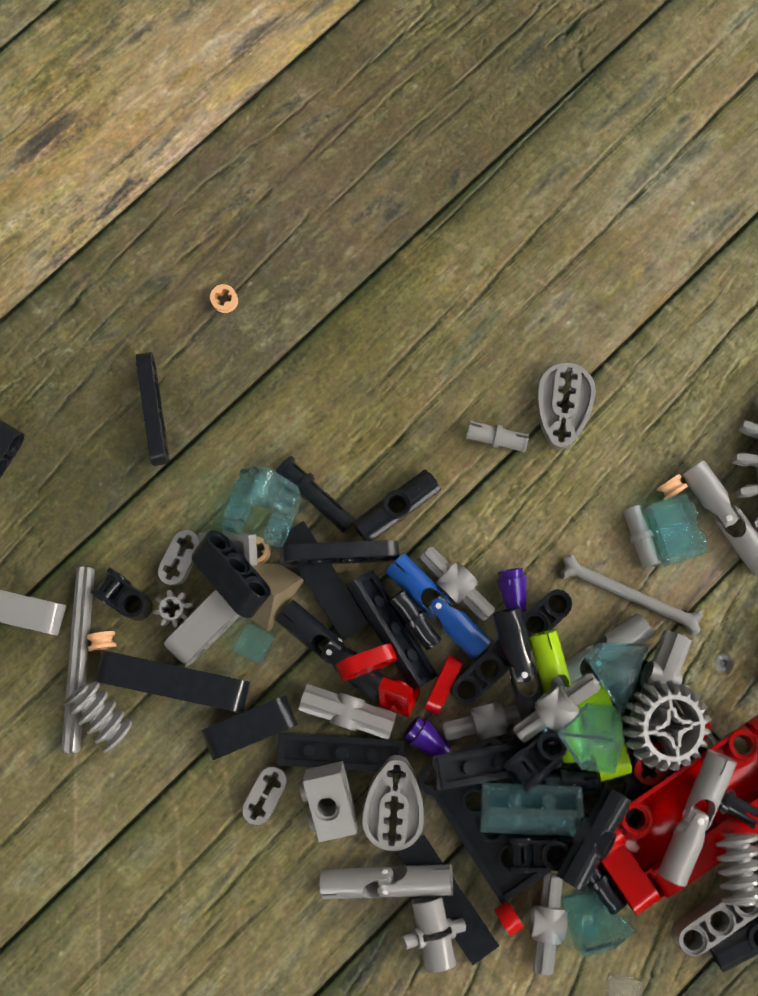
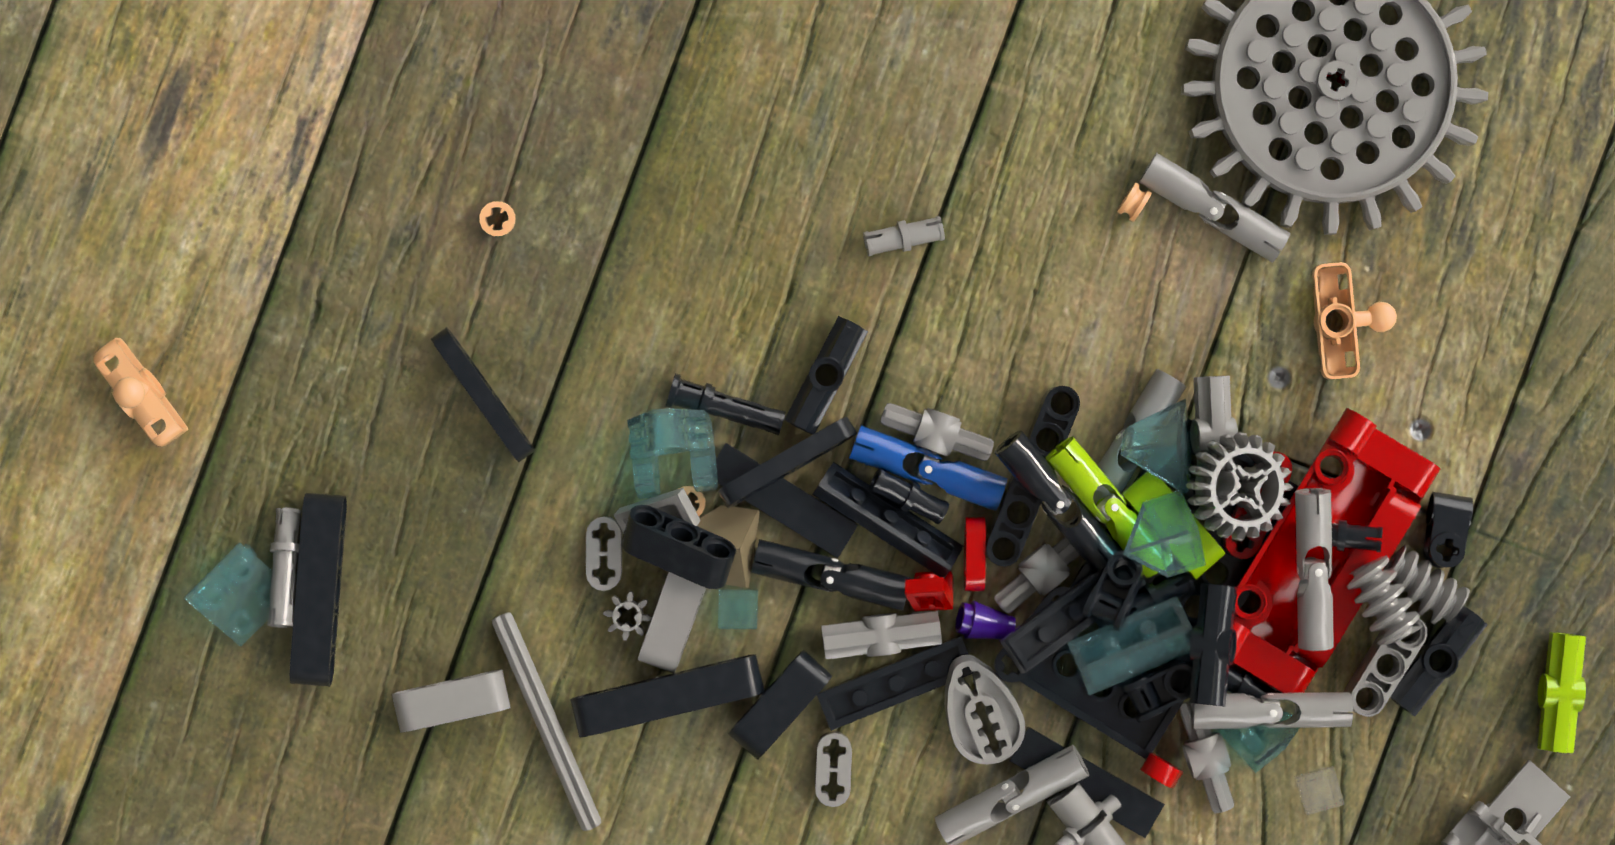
camera: 30 degrees left, 10 degrees up
light grey piece [62,681,132,753] -> none
light nougat bush [86,631,117,651] -> none
black piece [91,567,153,621] -> none
light grey brick [299,761,358,842] -> none
red beam [336,644,397,681] -> none
dark purple cone [496,568,527,613] -> none
light grey axle [514,673,601,742] -> none
light grey piece [536,363,596,450] -> none
light grey piece [560,554,703,635] -> none
light grey pin [622,505,661,569] -> none
clear light blue brick [644,494,707,567] -> none
none -> light grey piece [1190,692,1353,729]

